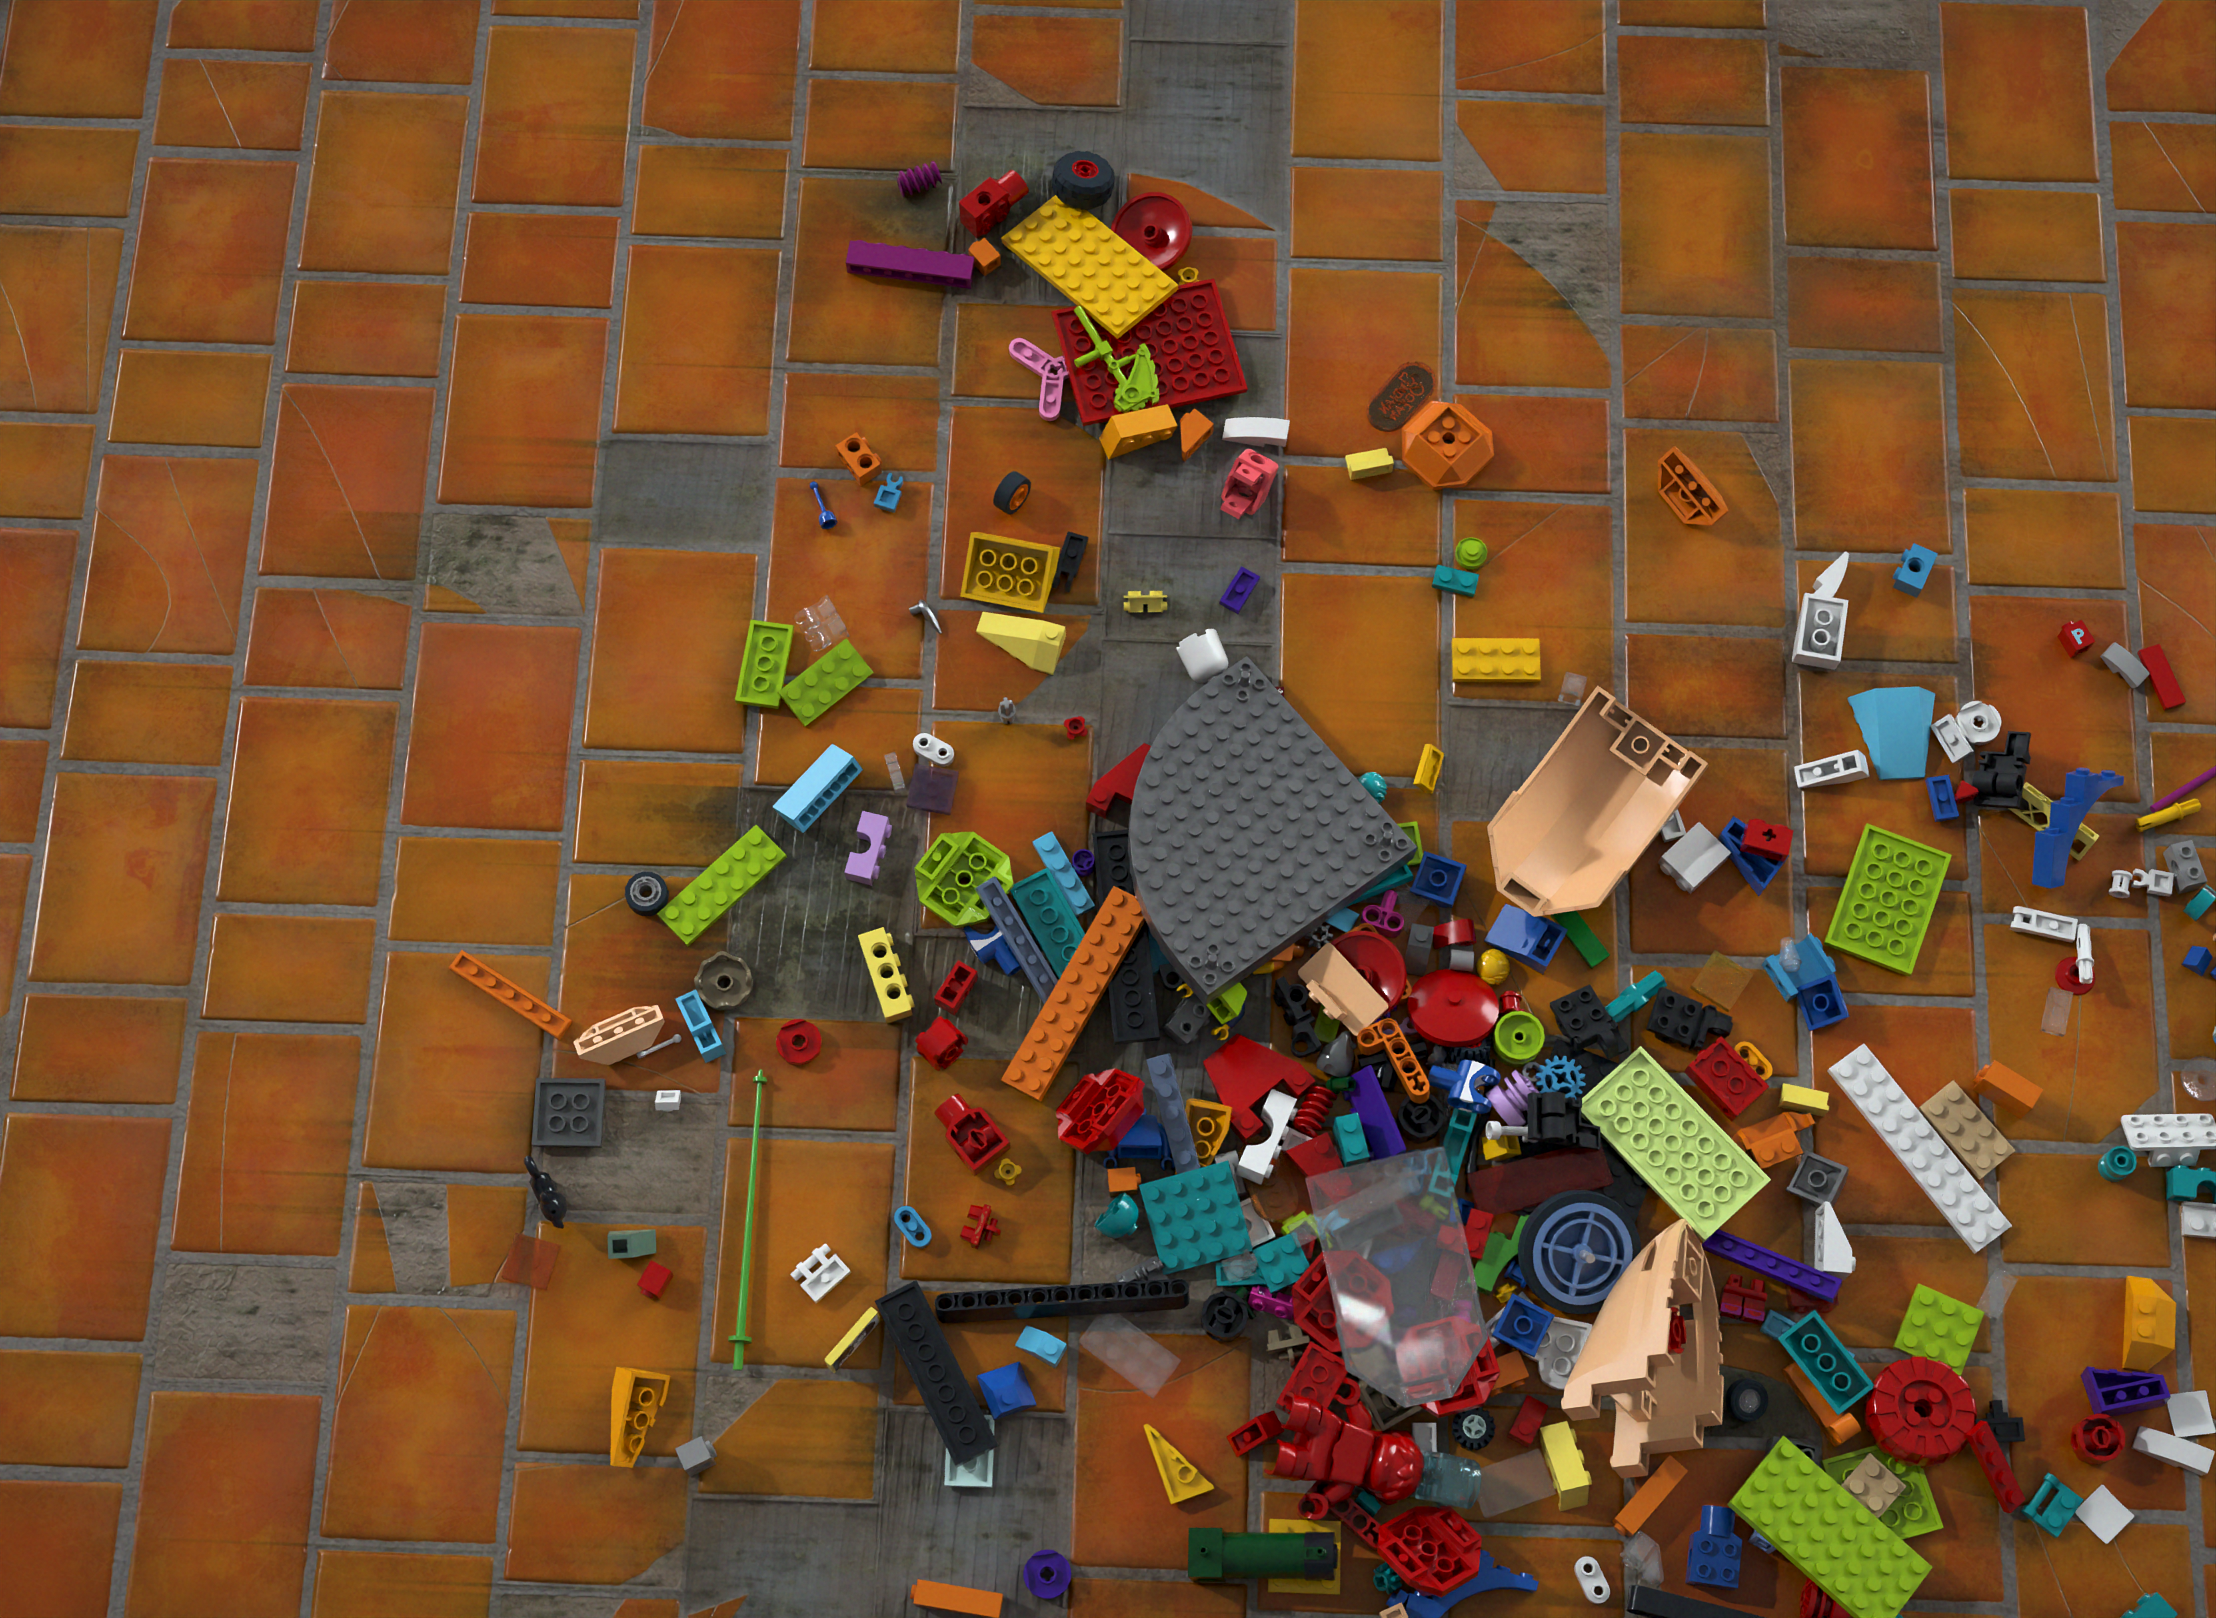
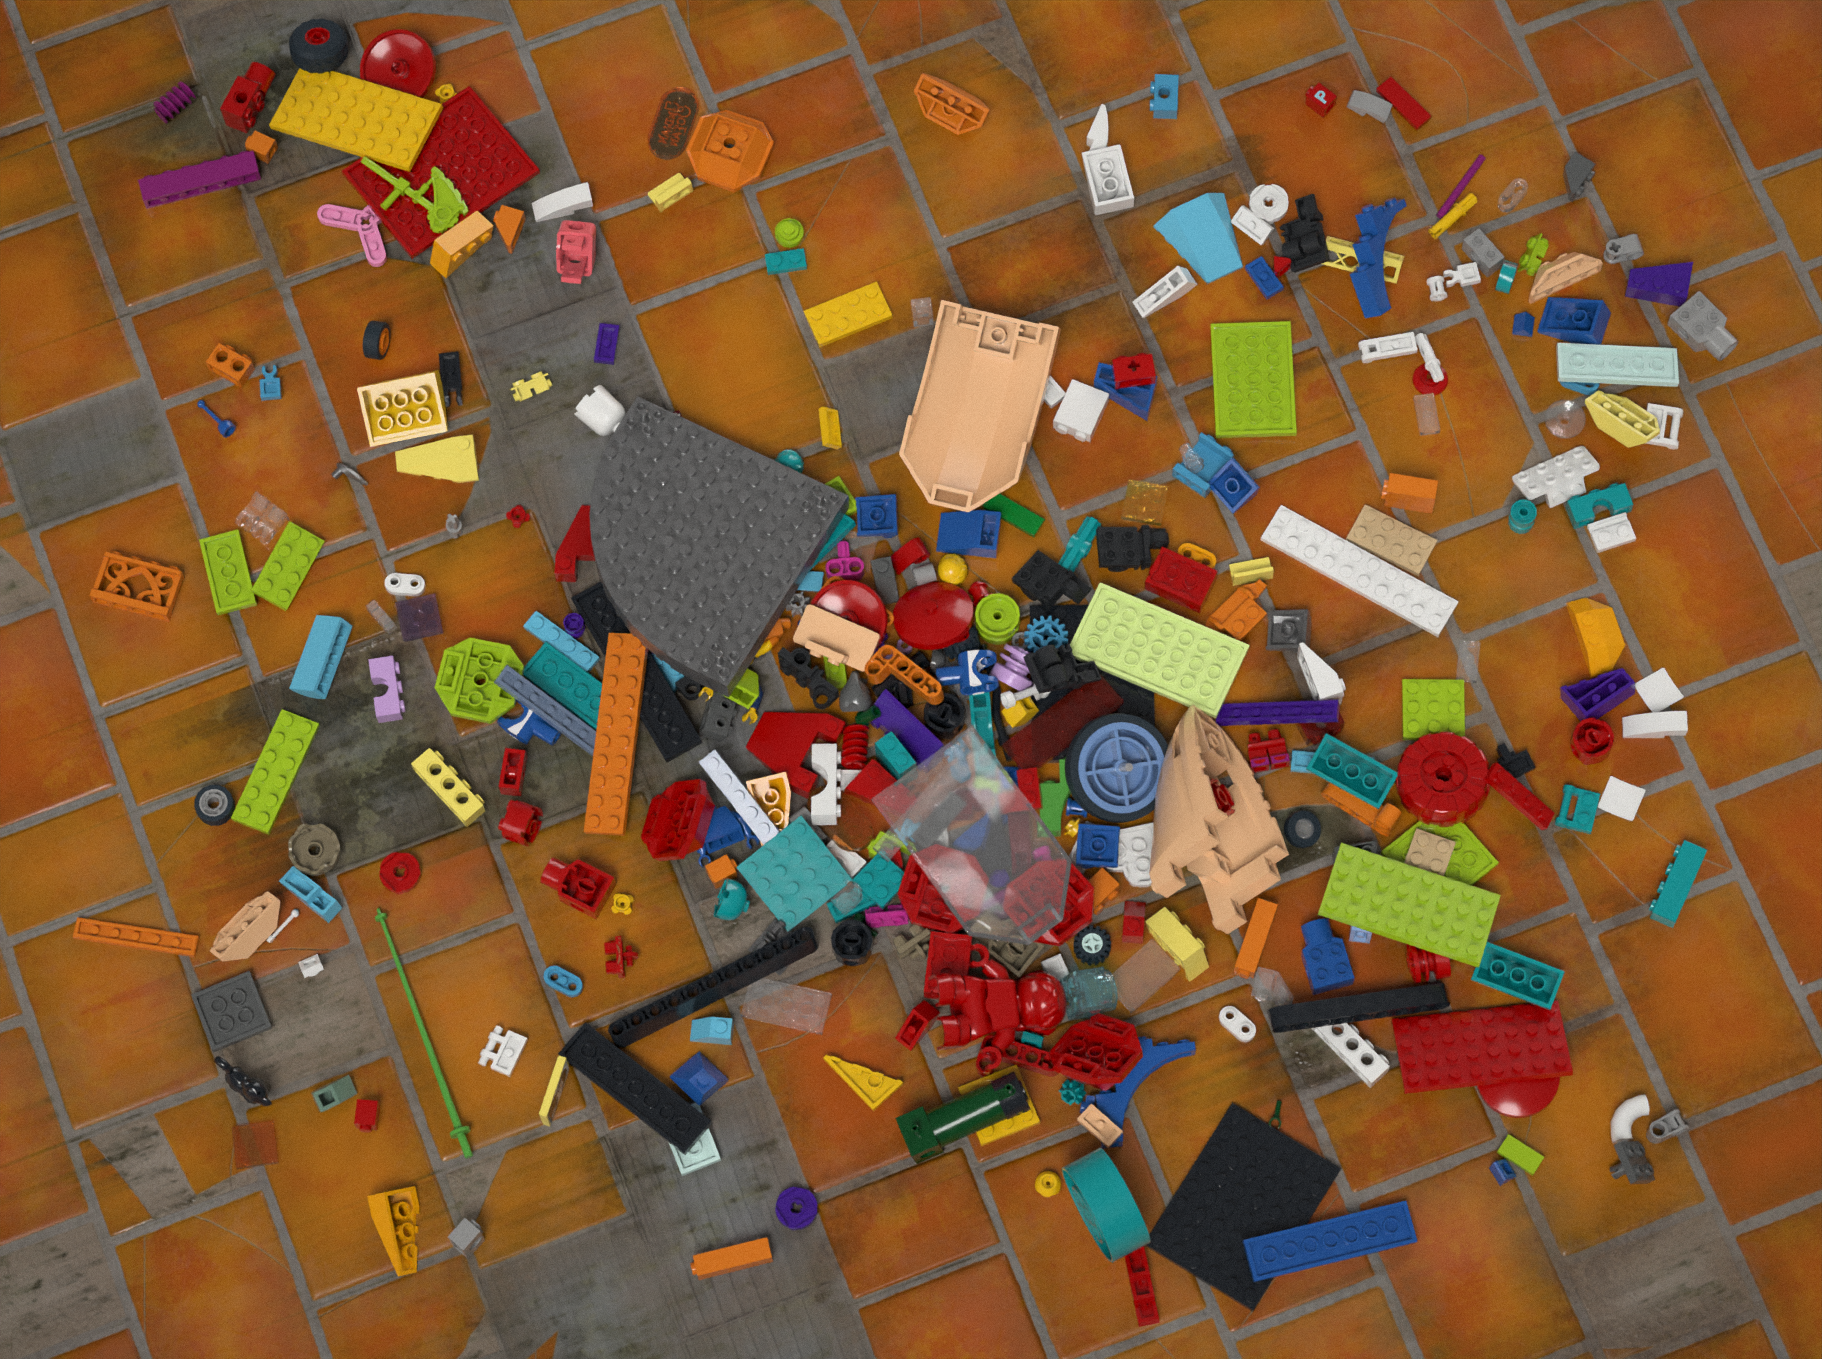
camera: 20 degrees left, 0 degrees up
none -> orange fence [89,551,184,622]

